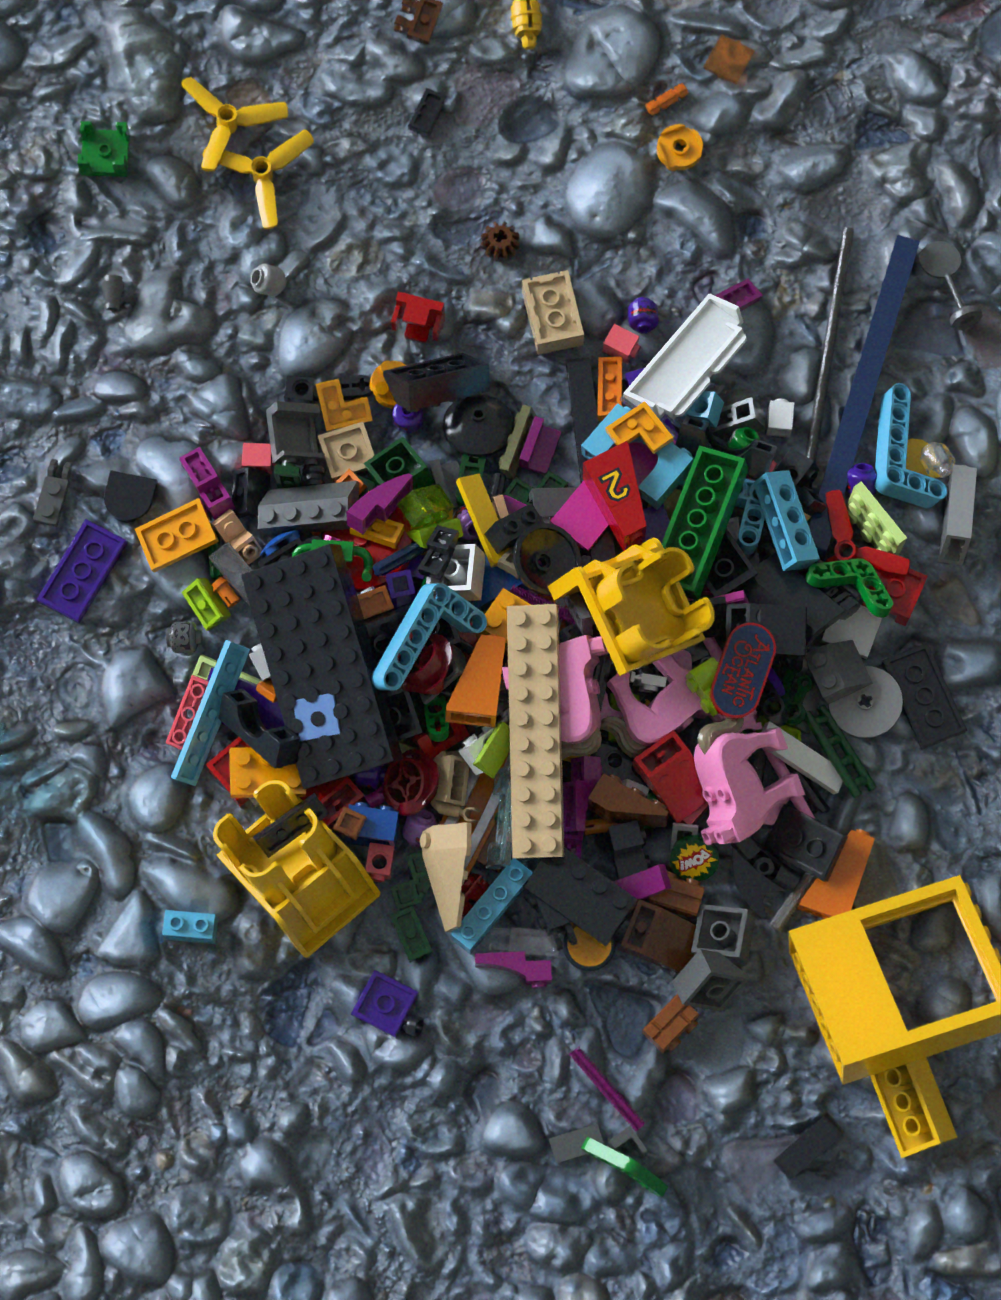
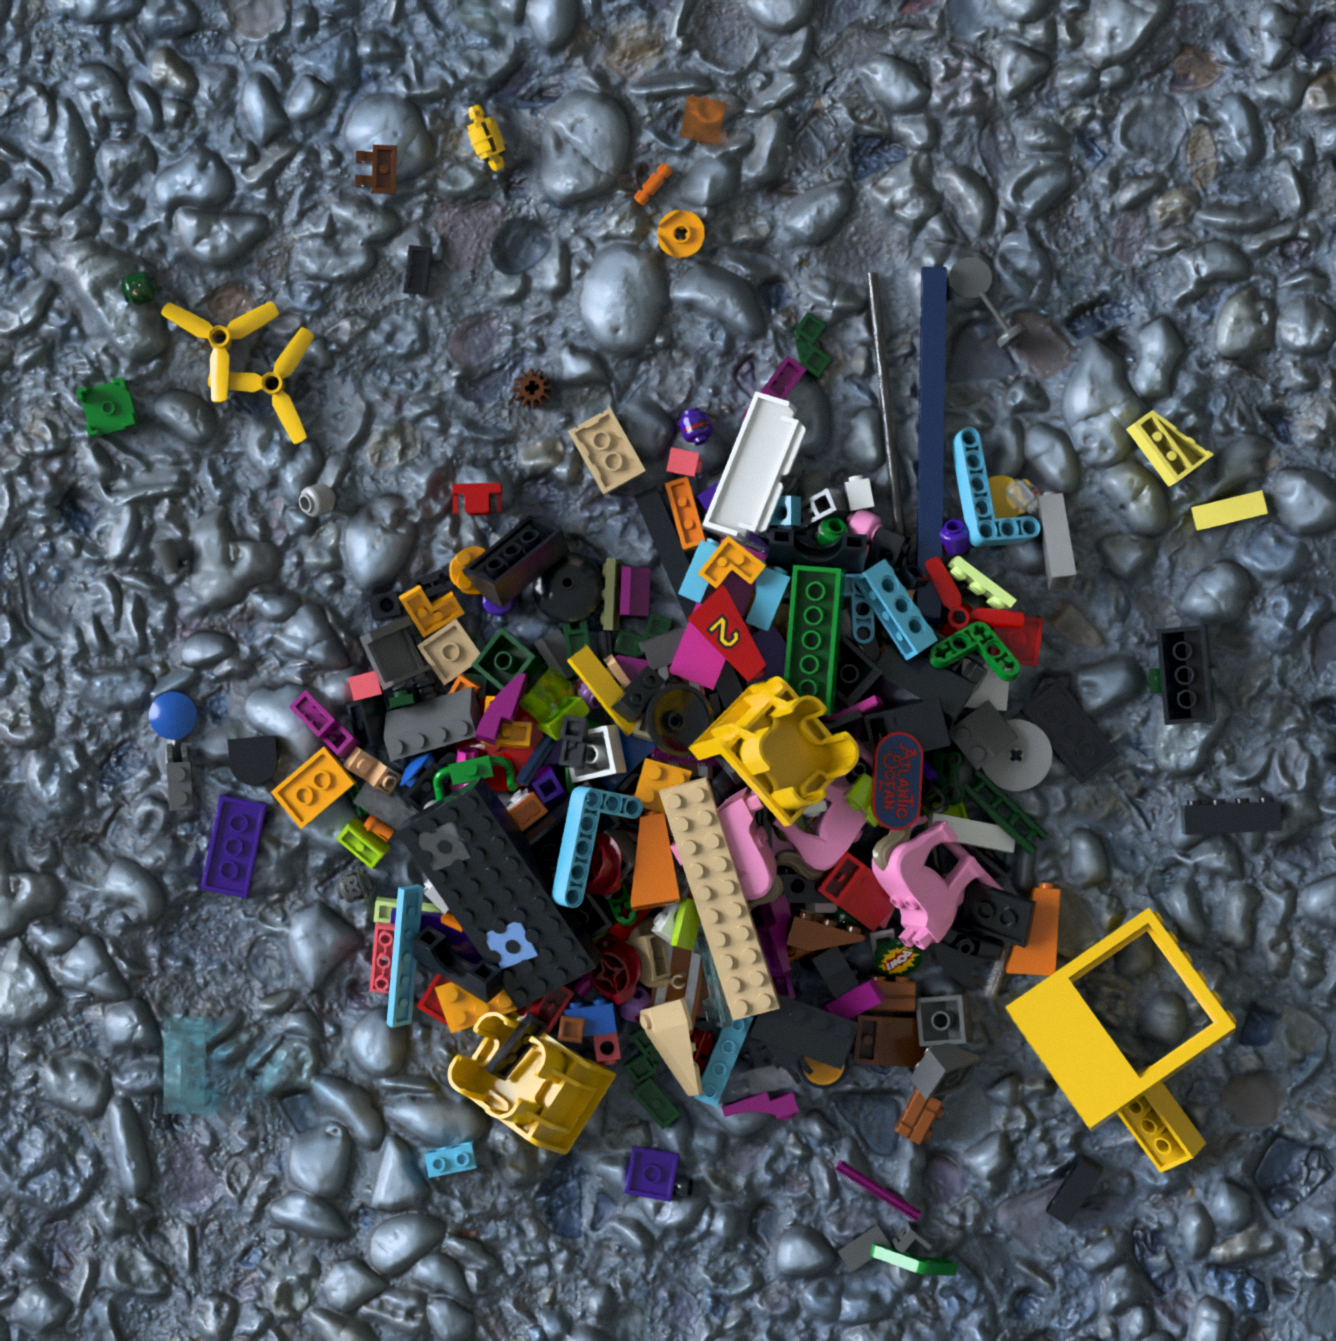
camera: 20 degrees left, 15 degrees up
none -> dark green head [121,271,159,306]
none -> blue dish [149,692,198,740]
none -> clear piece [418,822,471,871]
none -> dark green tile [794,312,833,379]
none -> bright pink head [846,509,883,544]

